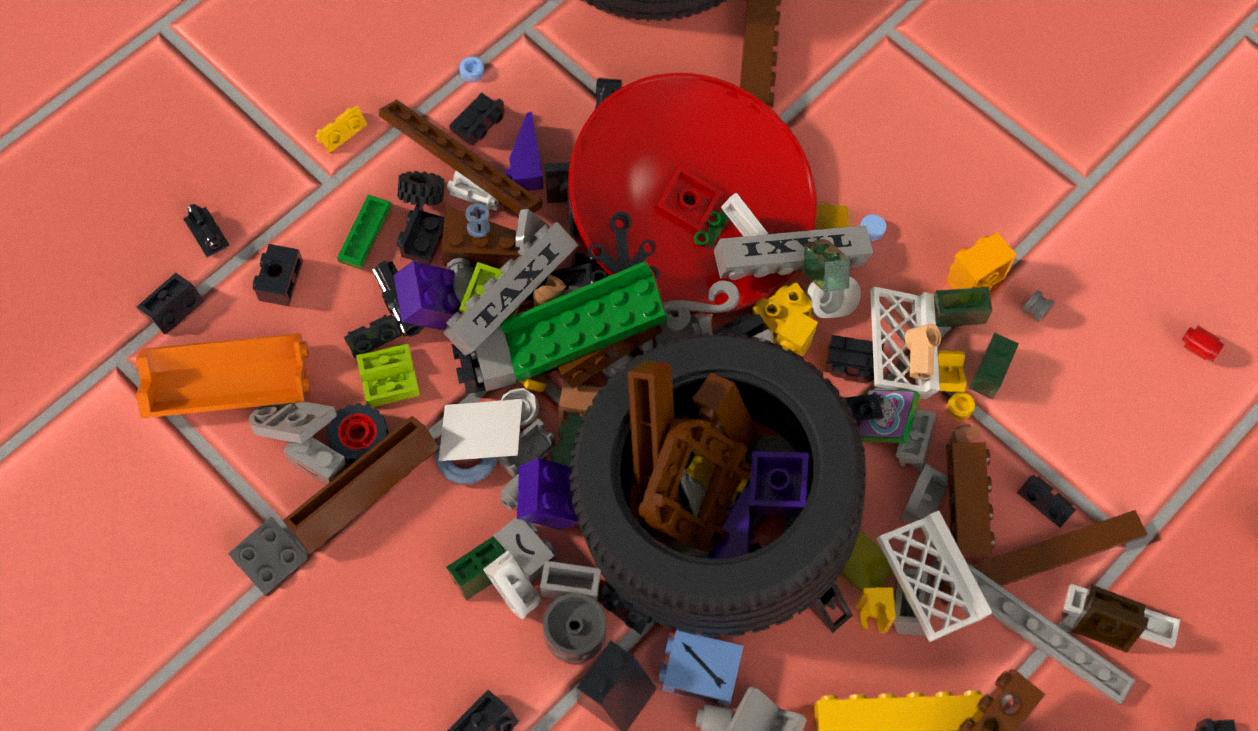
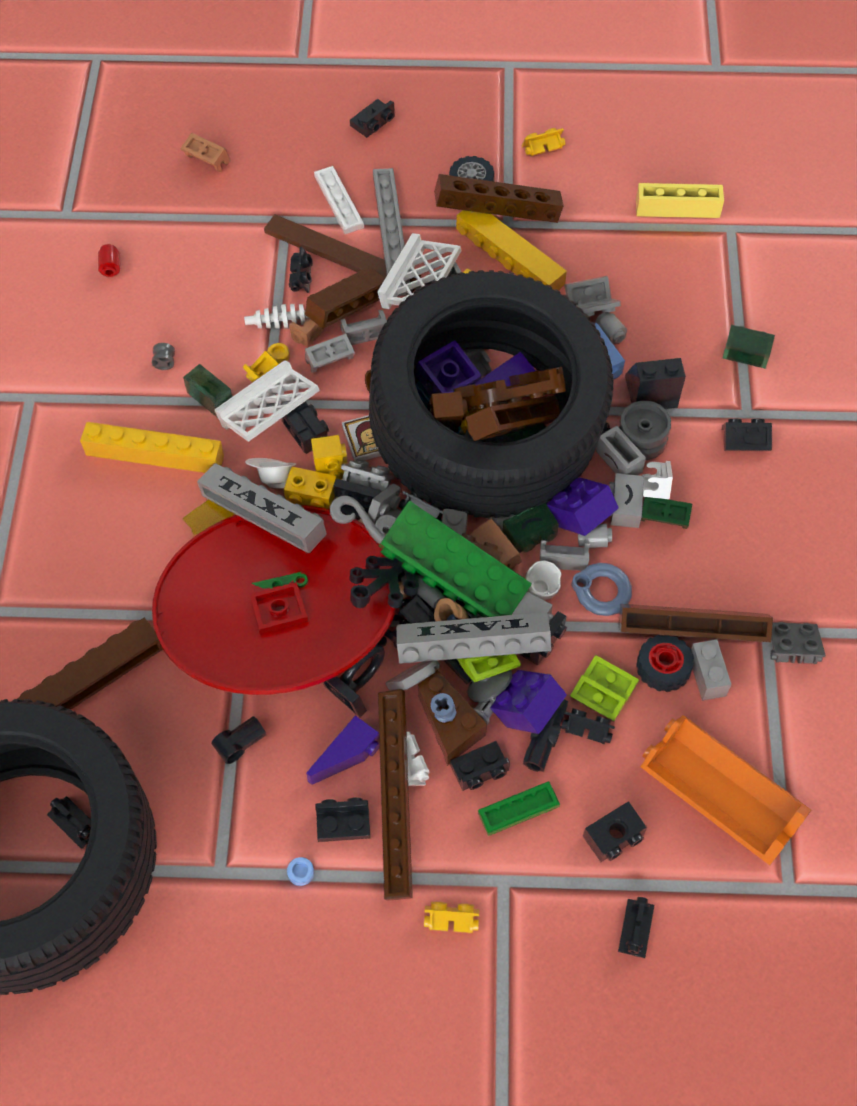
camera: 130 degrees left, 5 degrees down
black bracket [137,273,203,334] -> none
light grey tile [249,402,337,444] -> none
black tyre [397,171,445,206] -> none
white sticker [438,399,522,461] -> none
white tile [722,193,768,237] -> none
brick [804,239,850,292] -> none
black hinge [844,392,884,421] -> none
tile [858,390,920,443] -> none
light blue tile [860,214,886,241] -> none
light nougat piece [905,324,941,380] -> none
light orange brick [946,232,1017,303] -> none
clear green brick [969,333,1019,399] -> none
dark brown bracket [1072,584,1149,653] -> none
none -> yellow brick [80,422,224,473]
none -> white piece [244,304,310,329]

